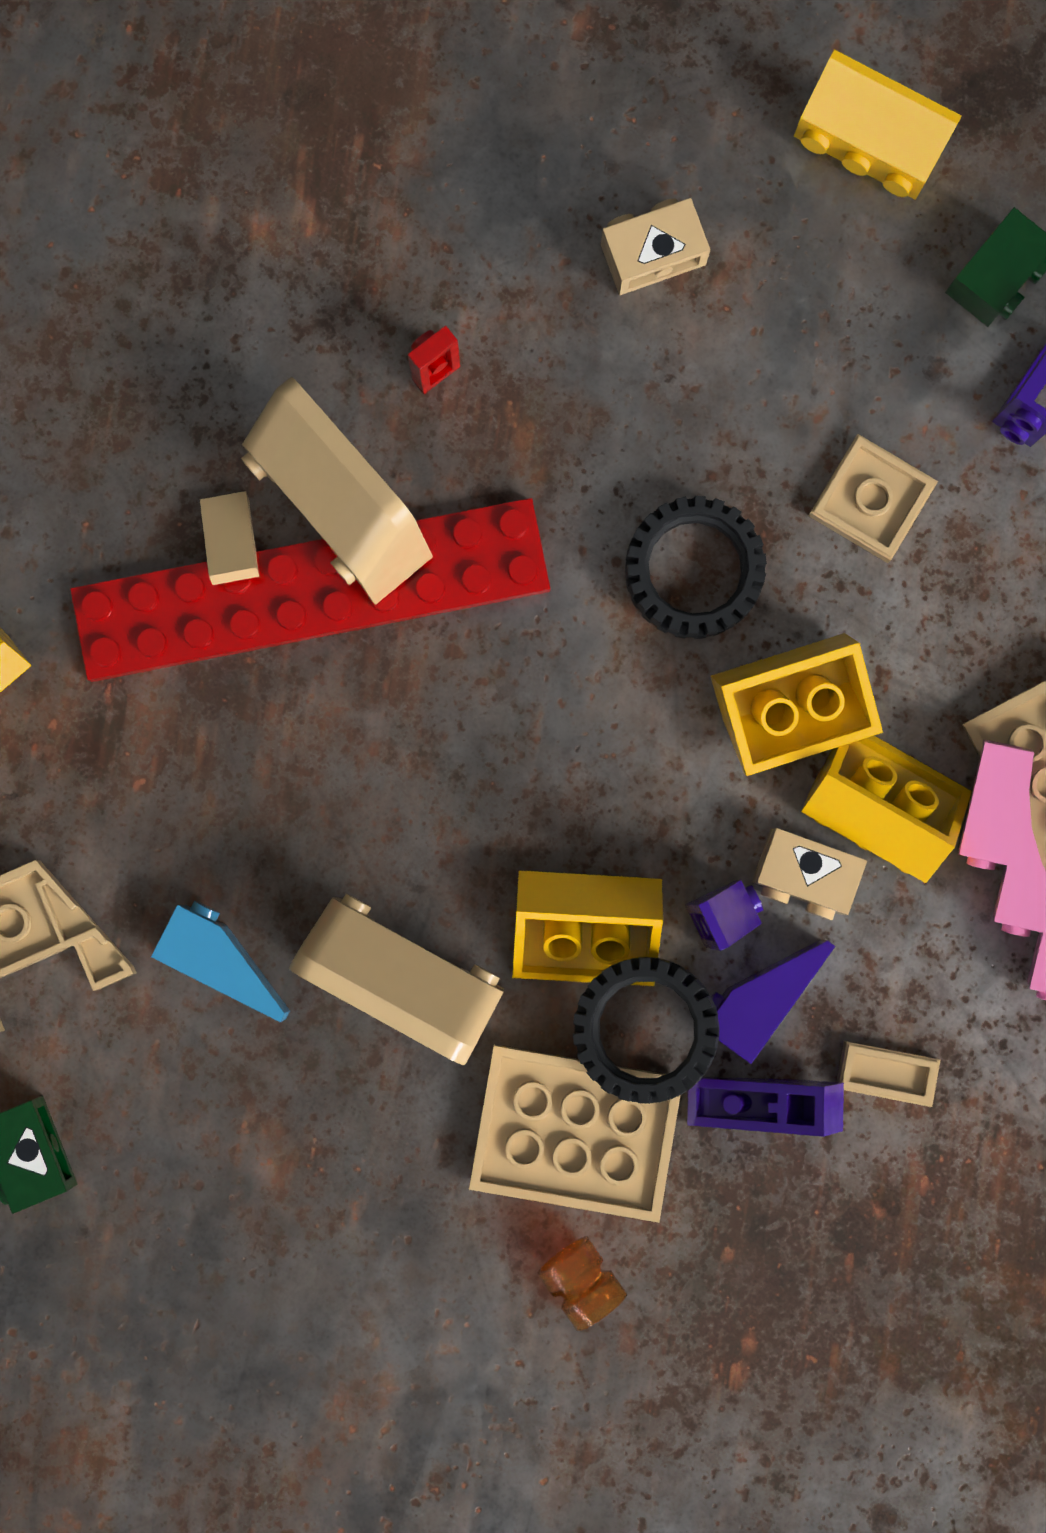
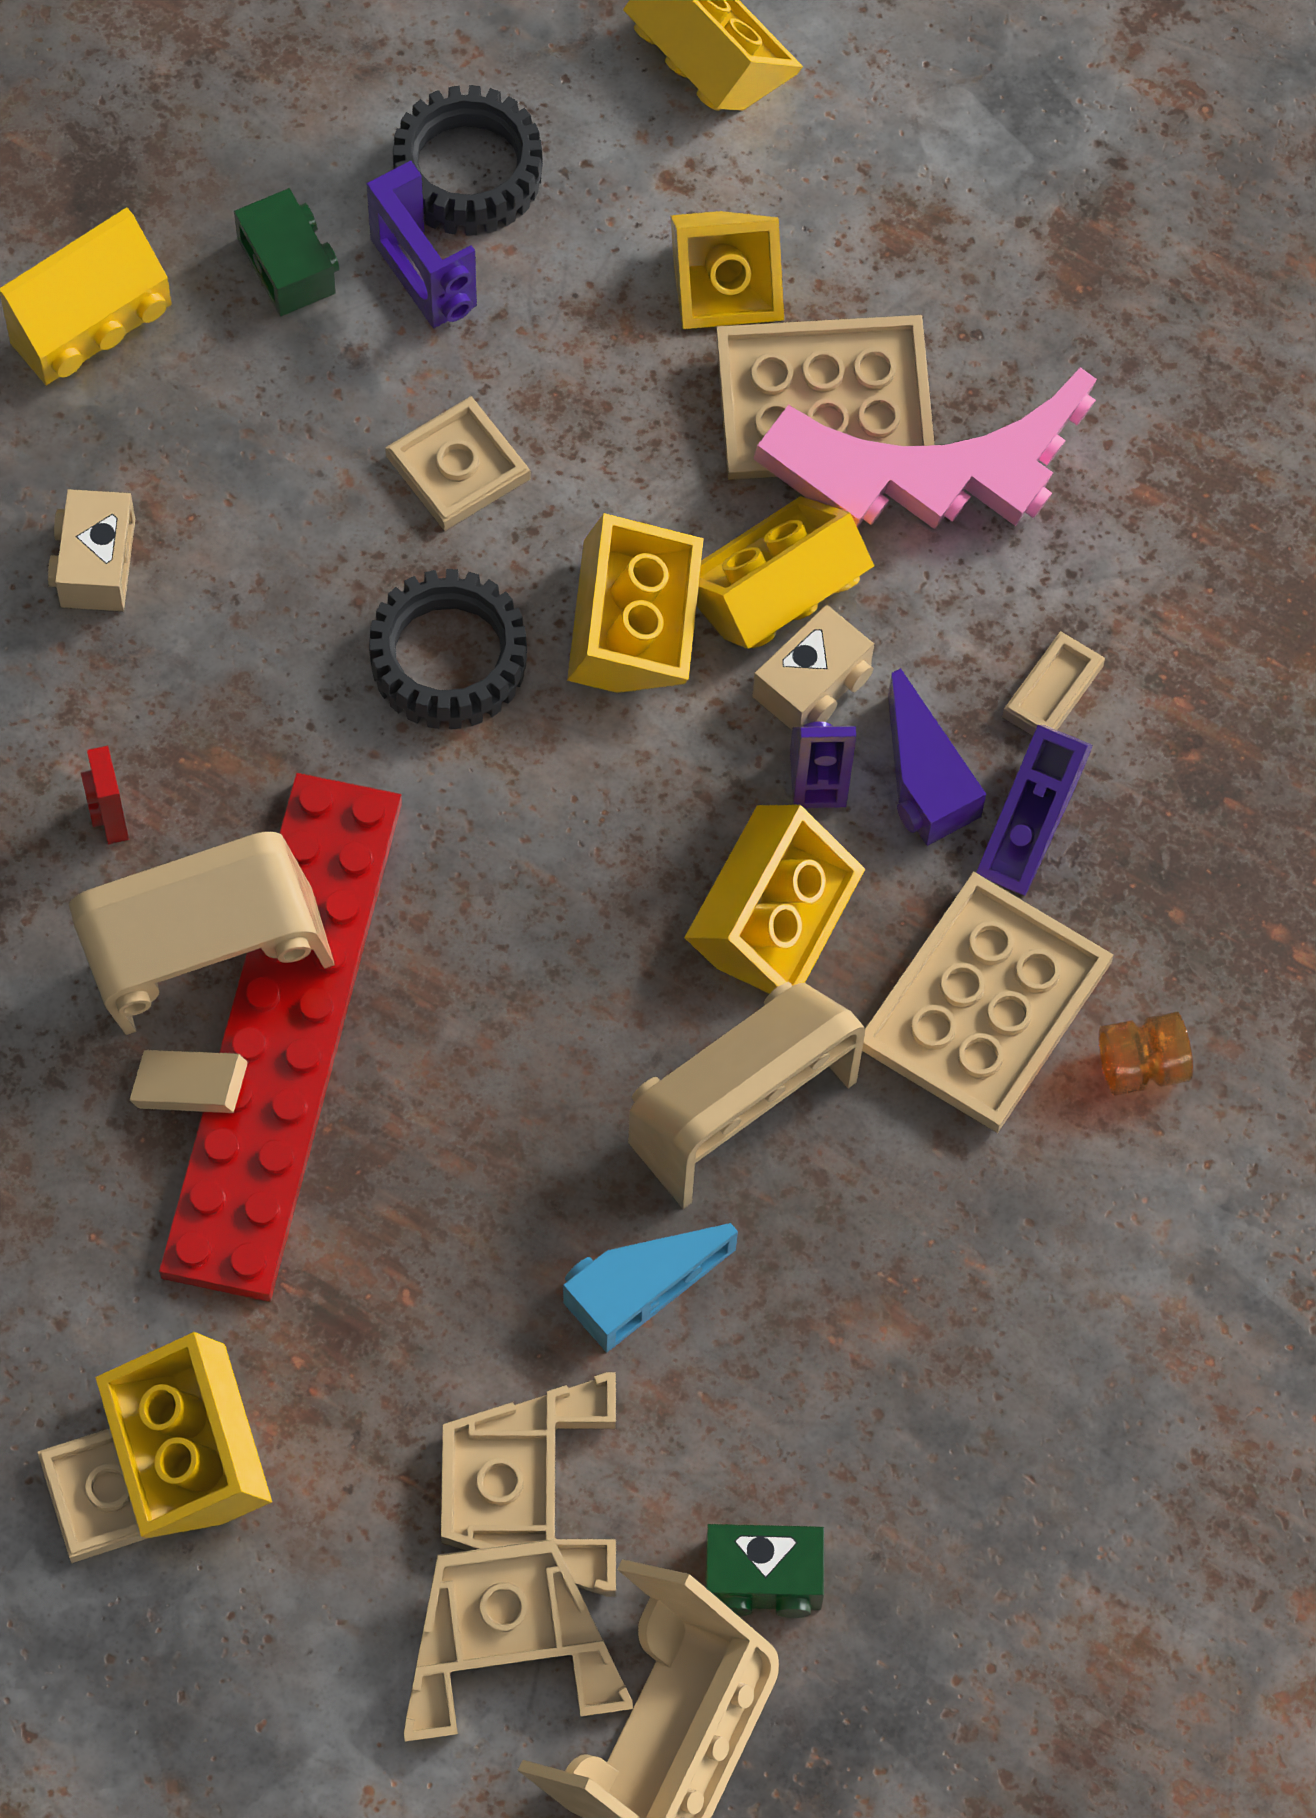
camera: 65 degrees left, 20 degrees down
black tyre [573,957,719,1104] -> none

